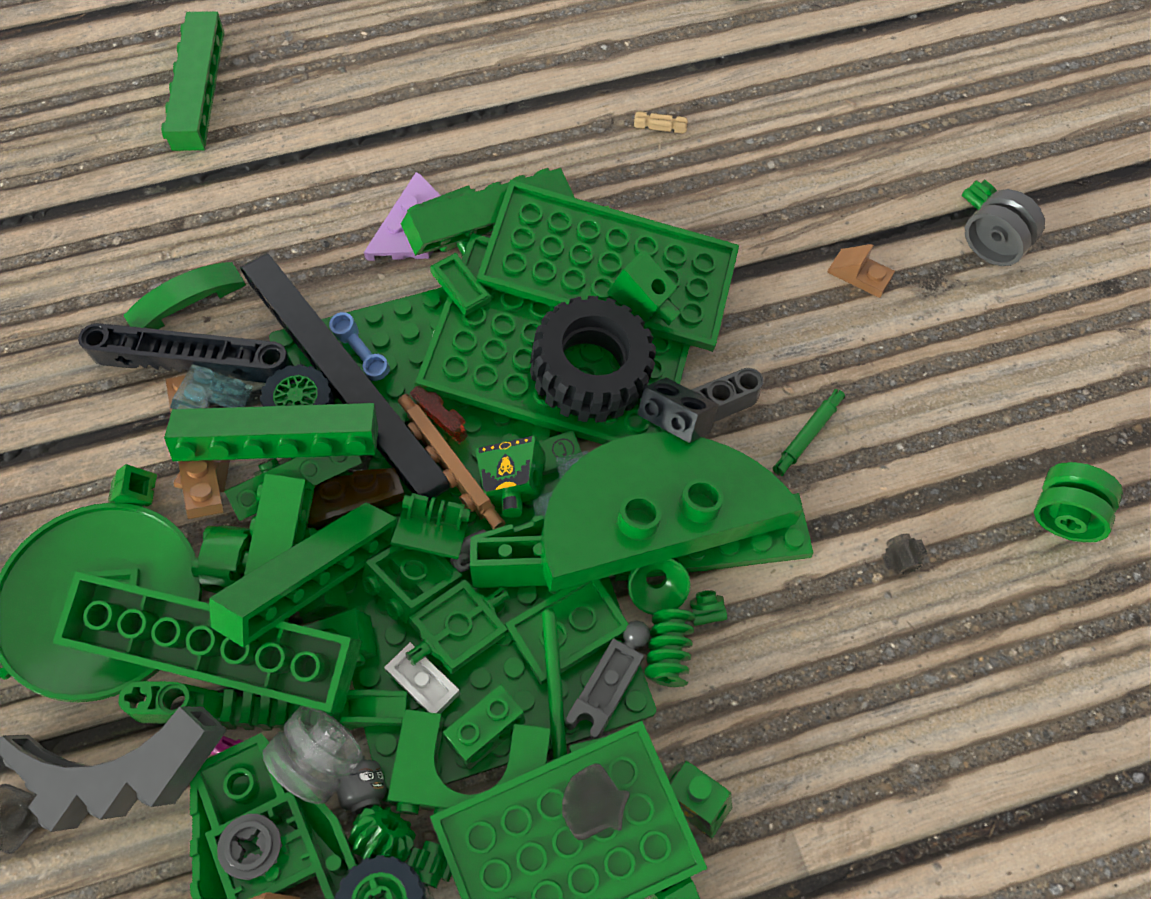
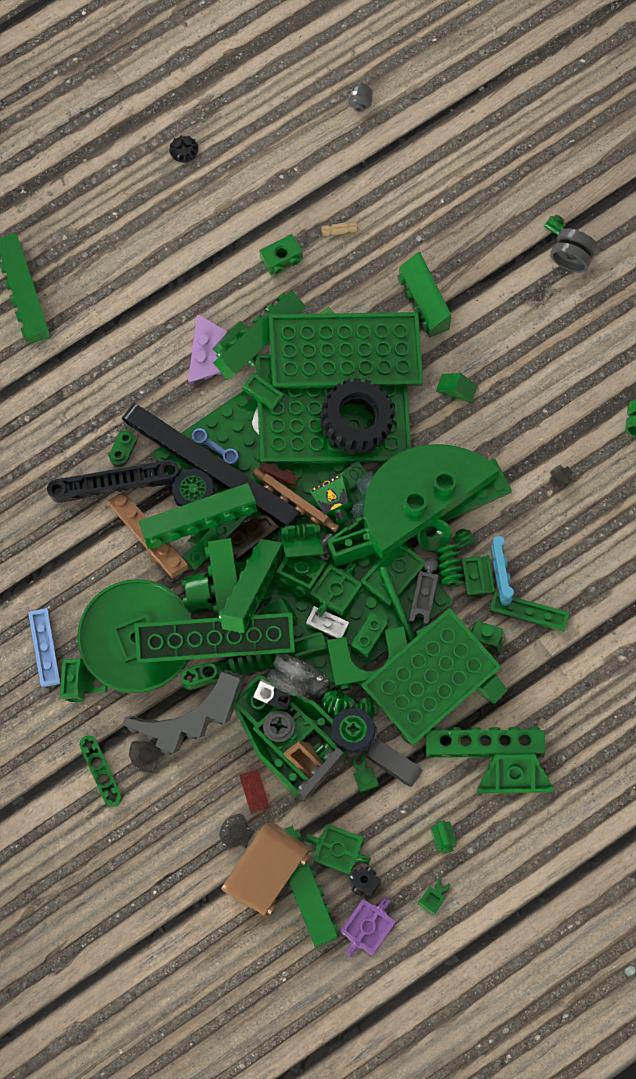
camera: 15 degrees left, 10 degrees up
green piece [108,464,157,507] -> none
green slope [123,262,246,329] -> none
clear light blue plate [170,364,253,409] -> none
clear smoke animal [562,763,630,841] -> none
green torso [607,249,681,326] -> none
black brick [637,377,719,443] -> none
dark grey beam [691,368,763,422] -> none
green piece [772,389,845,476] -> none
medium nougat slope [827,244,895,298] -> none
none -> green plate [109,430,136,467]
none -> leg [254,679,293,710]
none -> green brick [259,234,303,275]
none -> green slope [397,252,451,338]
none -> green slope [436,373,478,403]
none -> green plate [461,555,495,597]
none -> green plate [489,592,570,632]
none -> medium azure plate [491,536,514,606]

